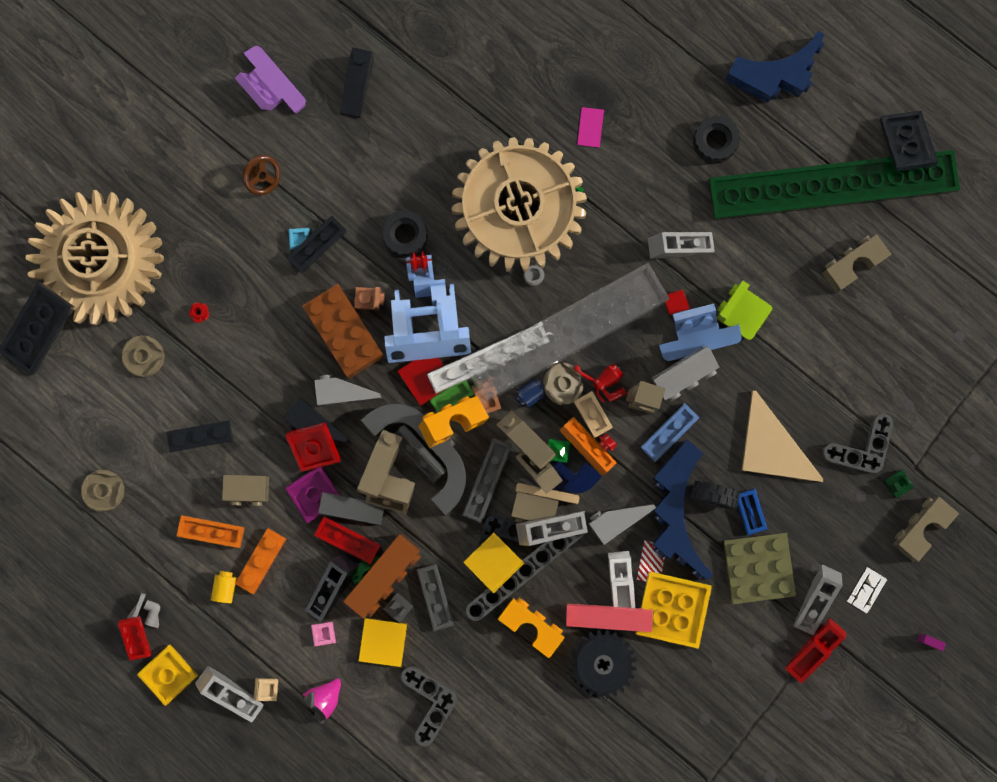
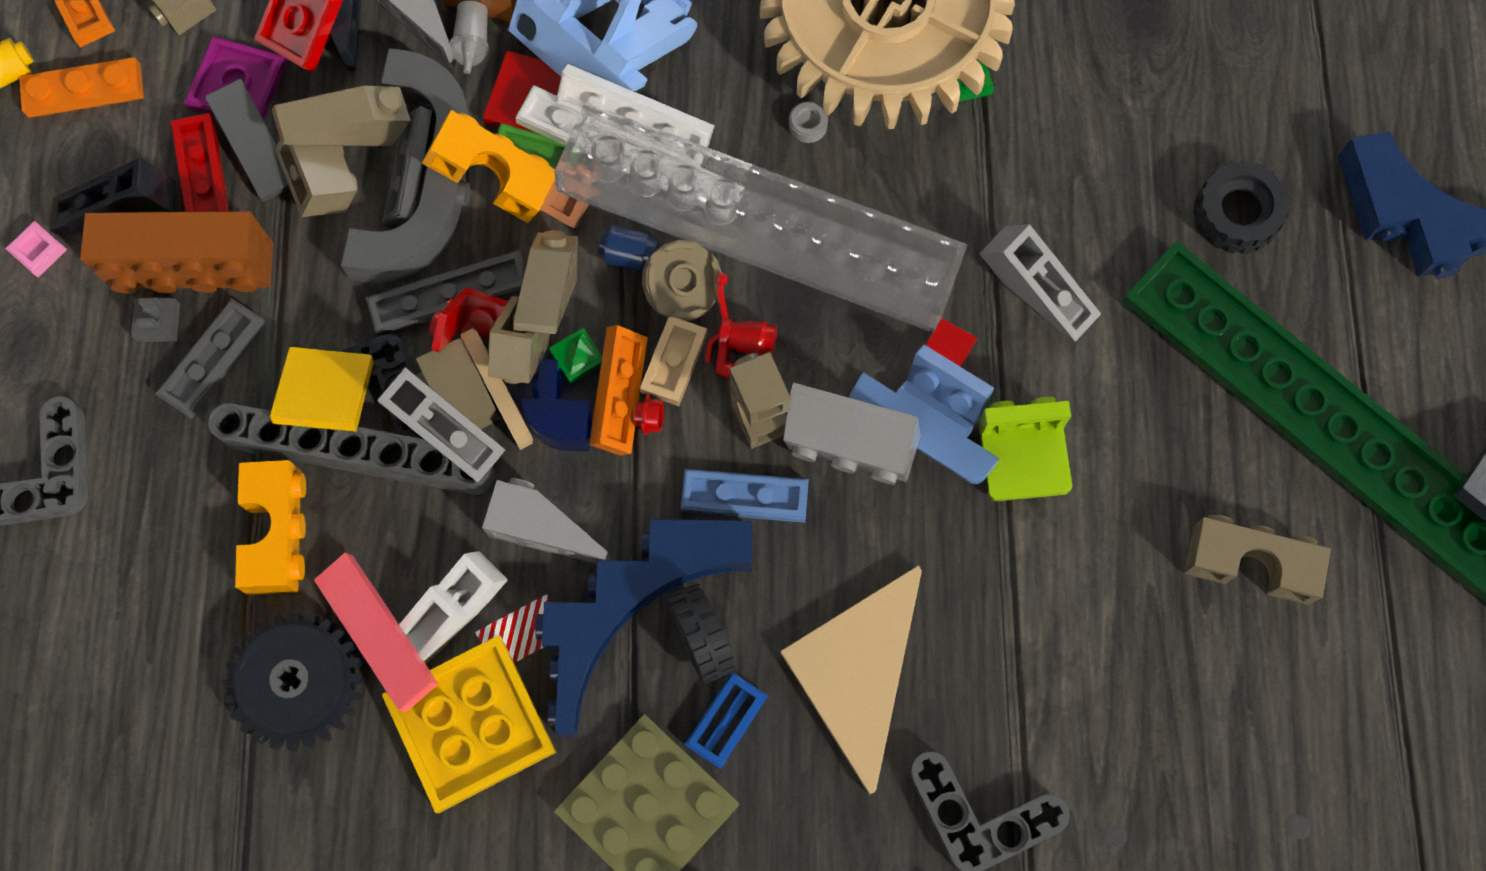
camera: 55 degrees right, 10 degrees down
yellow tile [359,618,407,667] -> none
dark pink sticker [577,107,604,148] -> none
none -> red bracket [429,287,508,353]
none -> piece [450,1,489,74]
none -> white tile [556,64,714,163]

